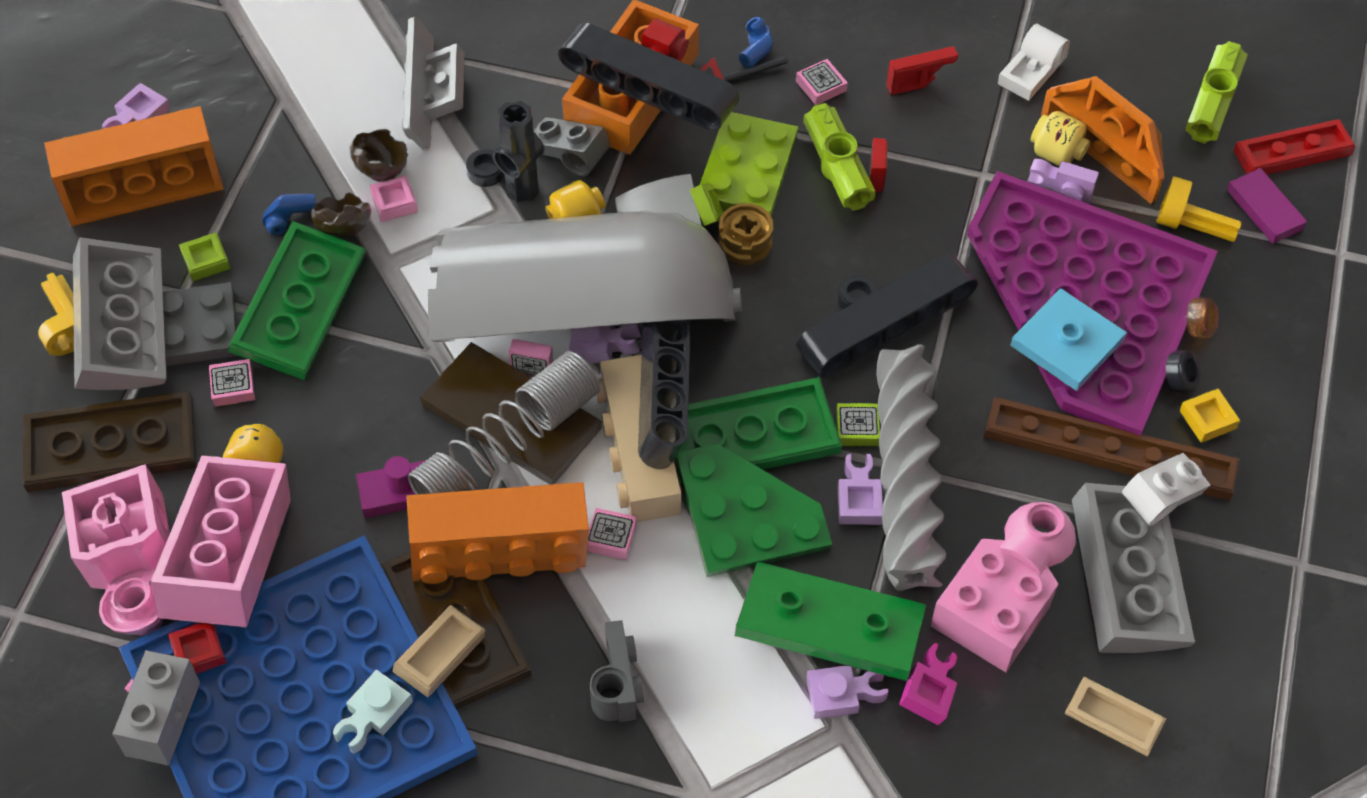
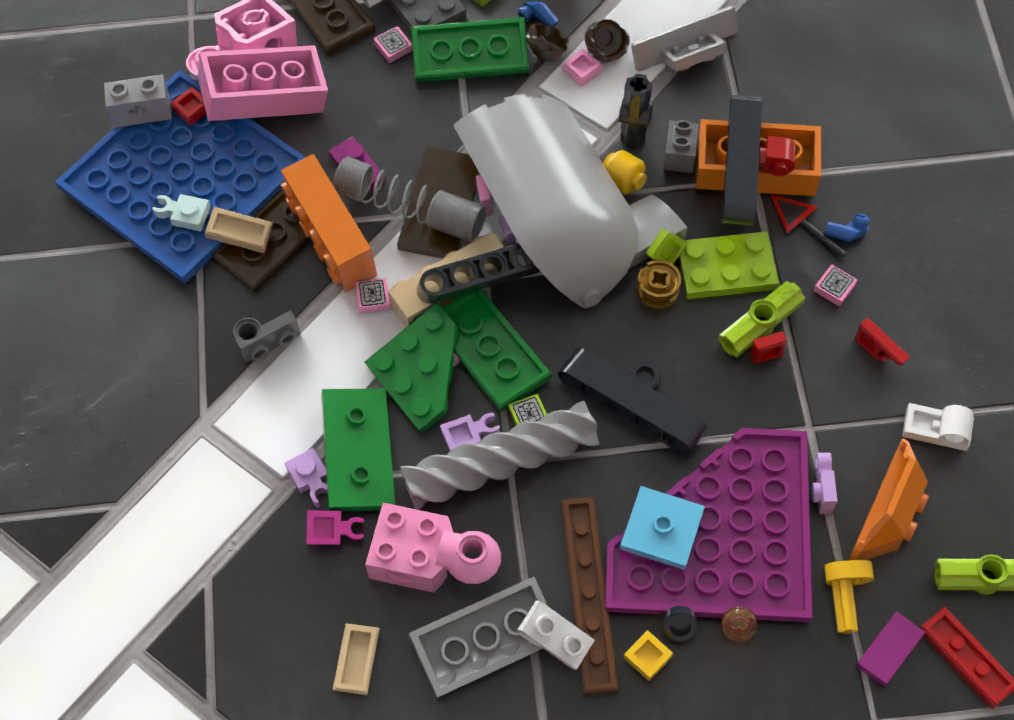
camera: 70 degrees right, 5 degrees up
yellow head [223,424,284,463] -> none
light yellow head [1030,111,1090,166] -> none

